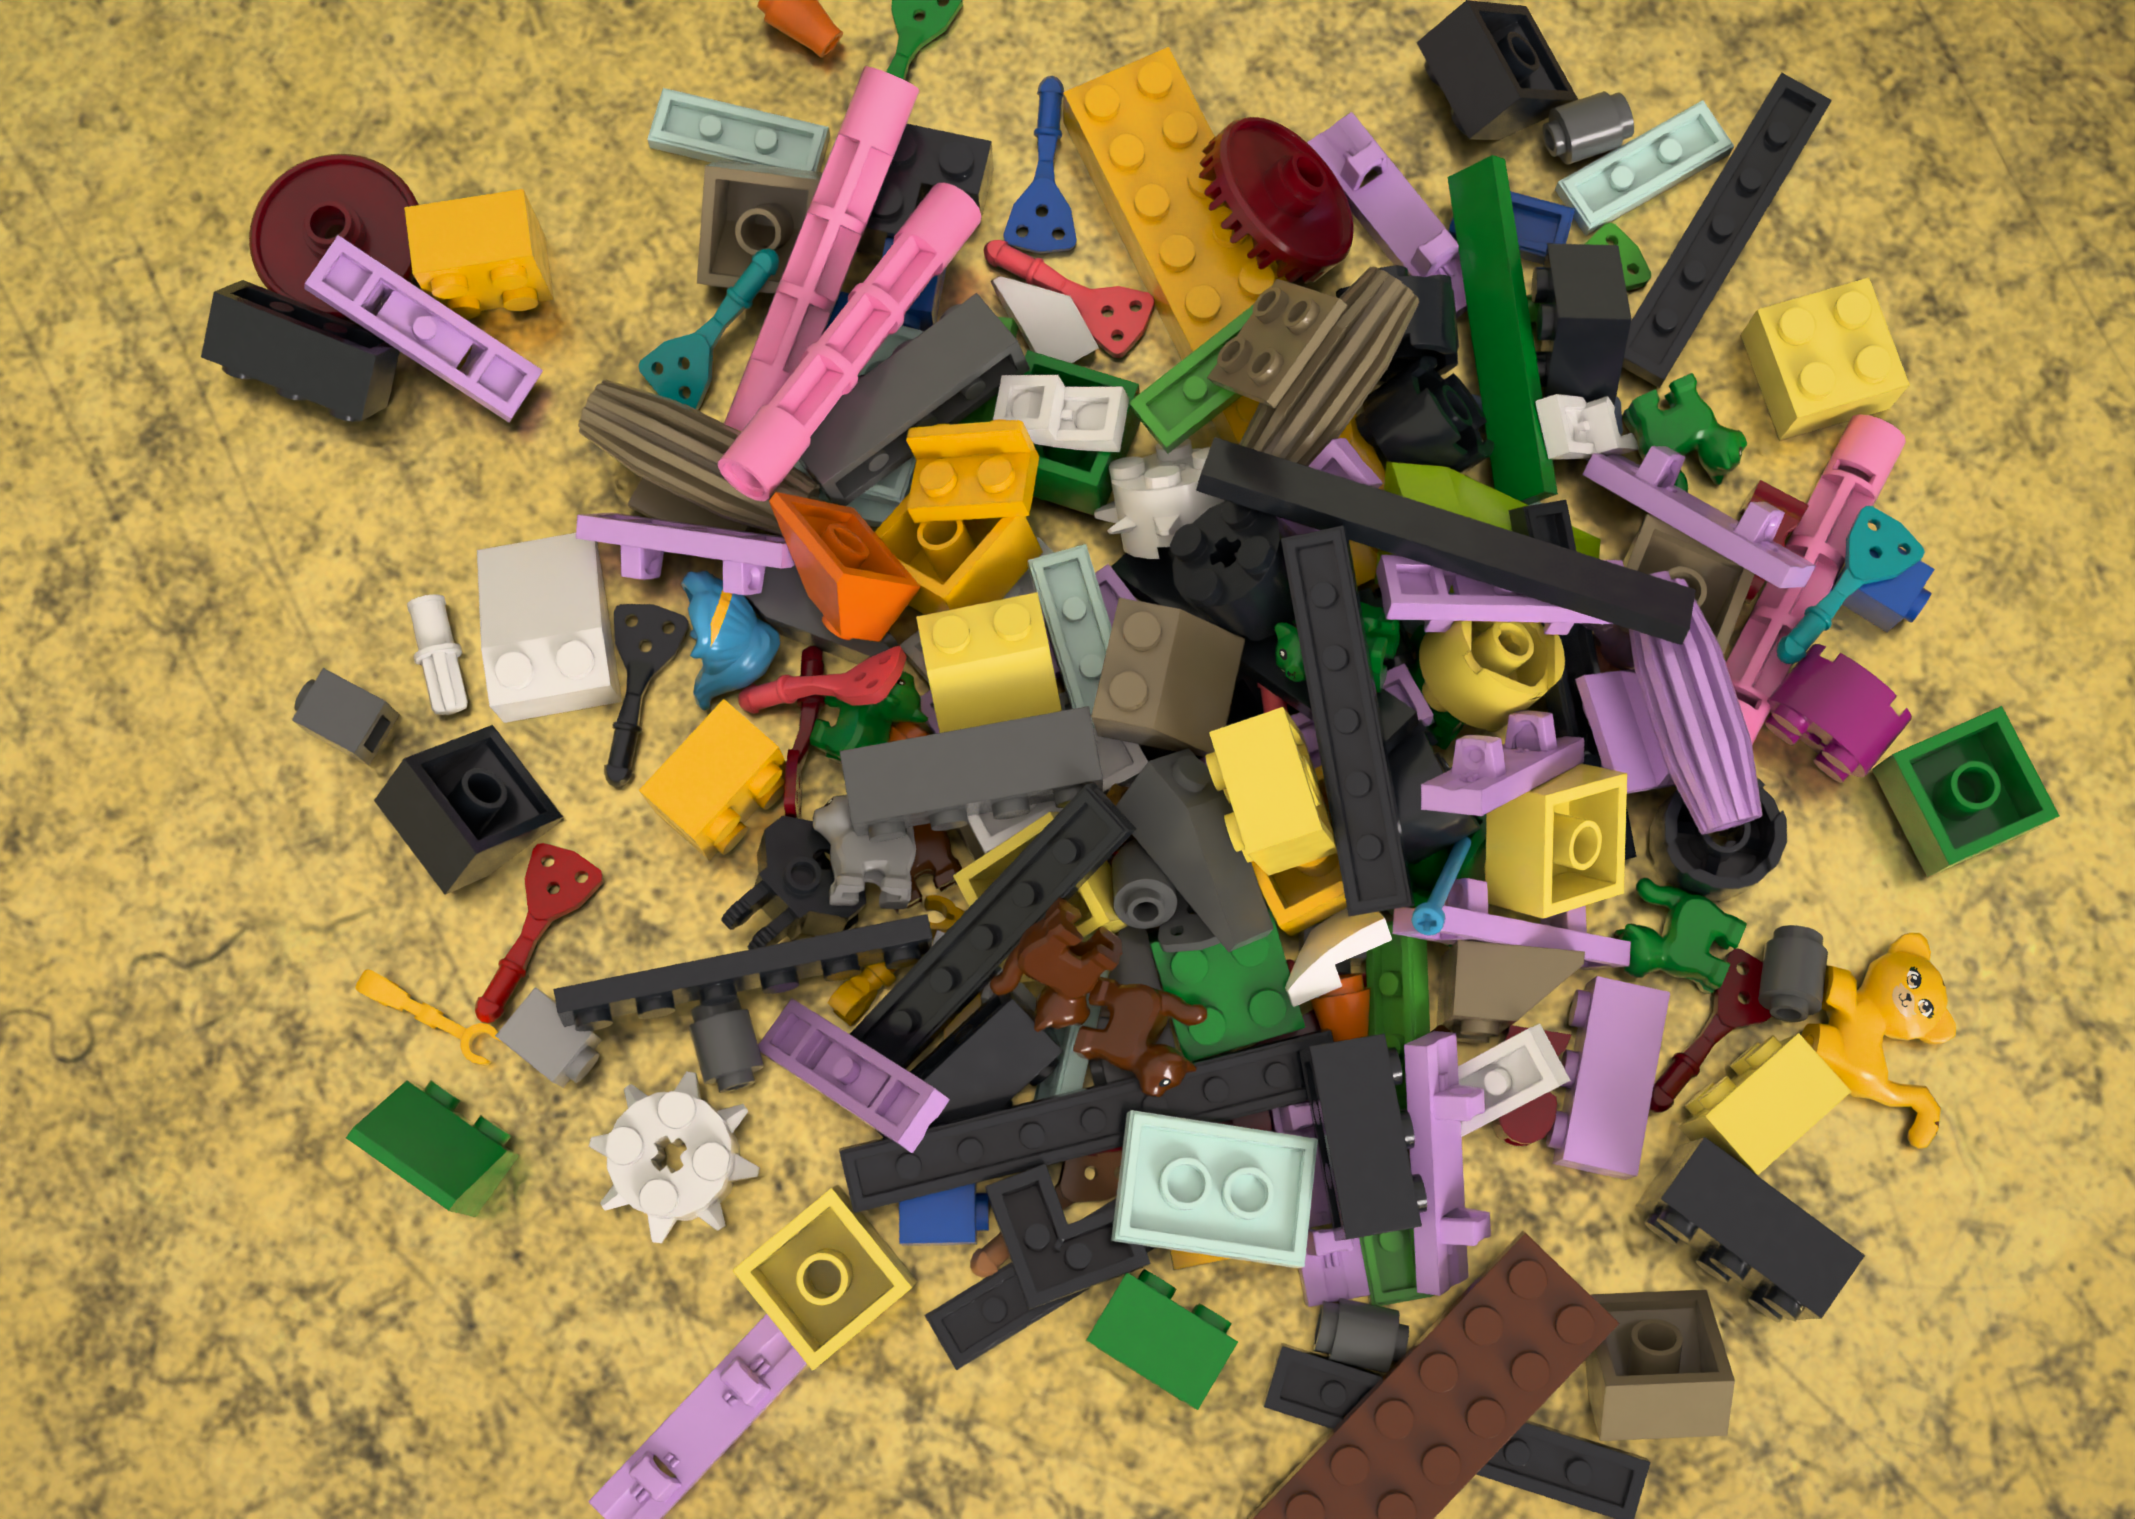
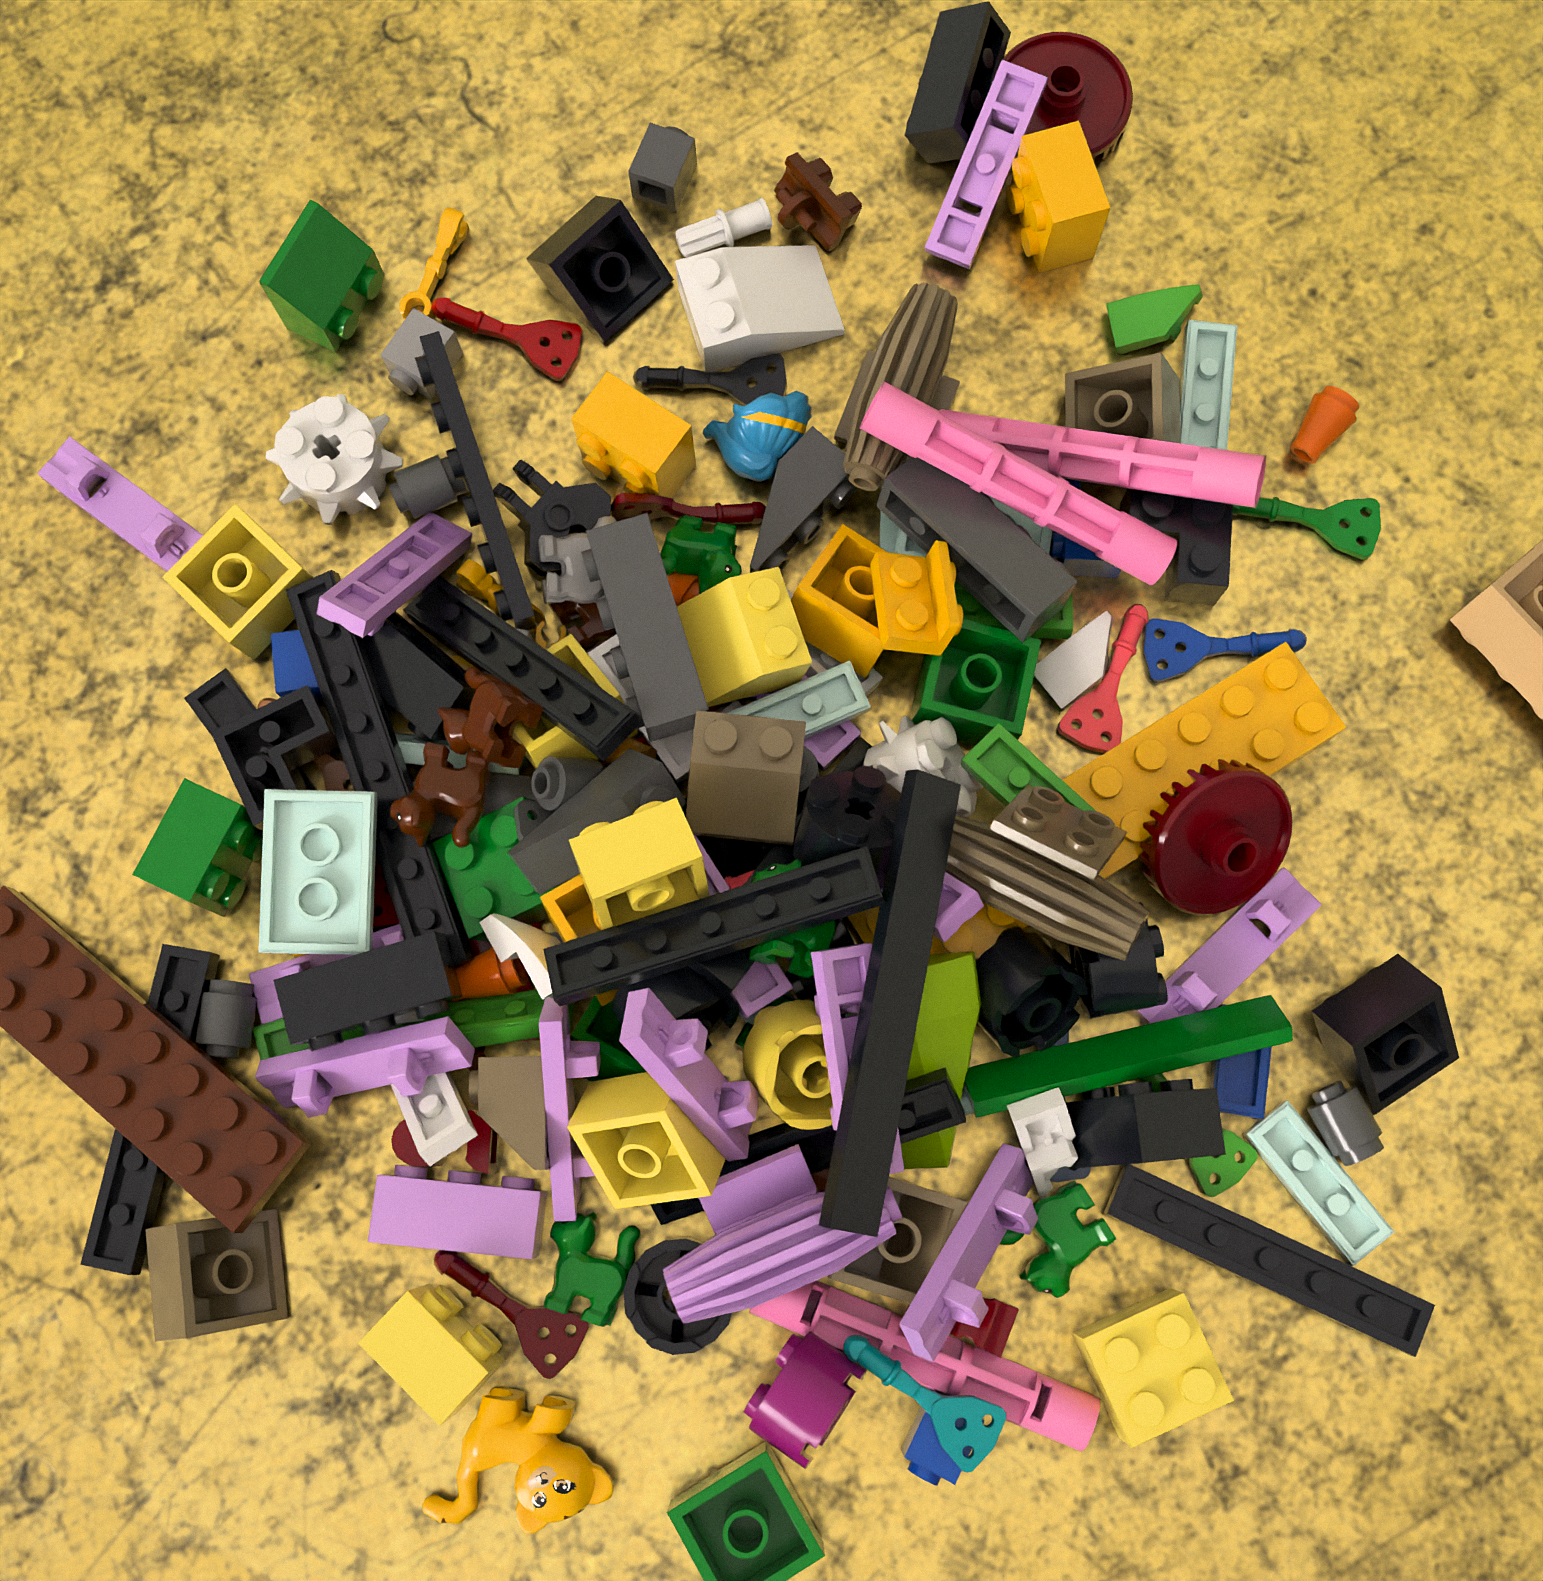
camera: 85 degrees right, 0 degrees up
lavender hinge [576,513,795,595] -> none
teal piece [638,249,780,410] -> none
coral piece [738,646,907,714] -> none
orange slope [769,492,921,642] -> none
white slope [993,375,1129,452] -> none
dark azure piece [1411,837,1471,936] -> none
black brick [1636,1137,1865,1322] -> none
dark grey brick [1758,925,1828,1022] -> none
none -> reddish brown hips [774,152,862,251]
none -> bright green slope [1106,284,1203,355]

